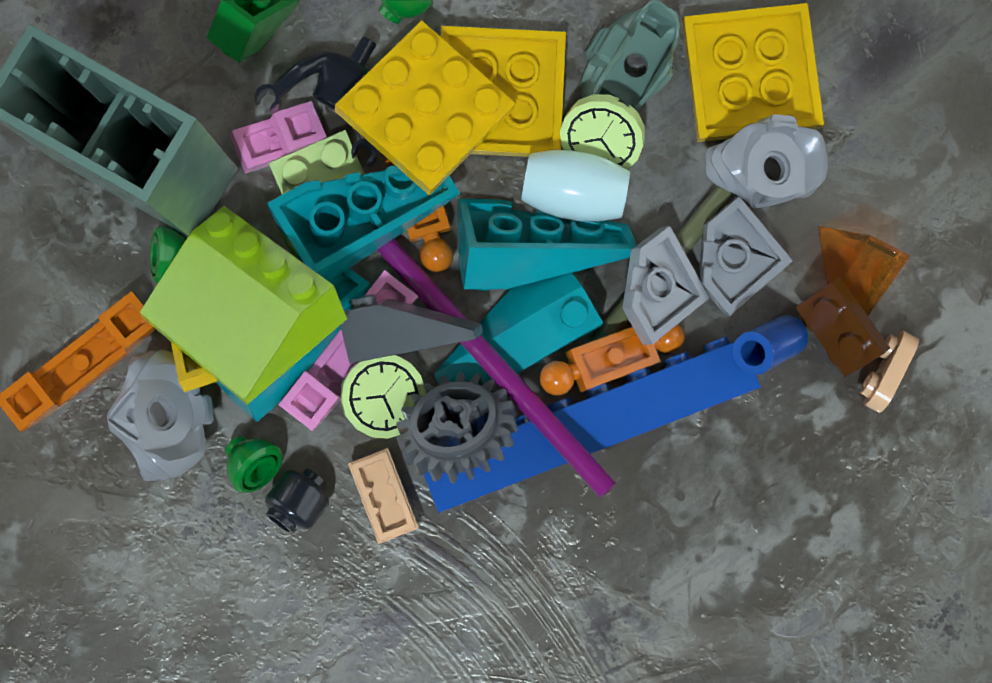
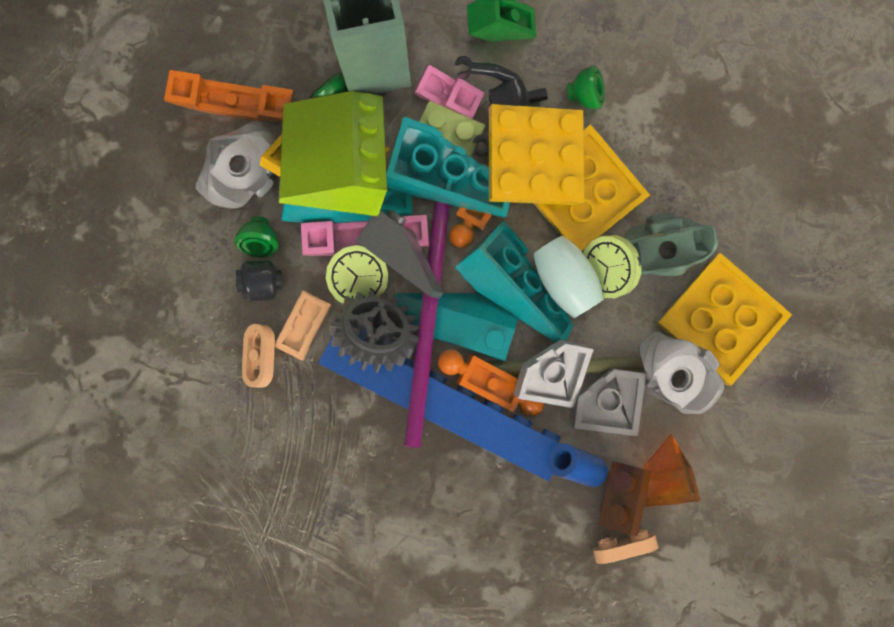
camera: 50 degrees right, 0 degrees up
none -> light nougat plate [242,324,275,388]

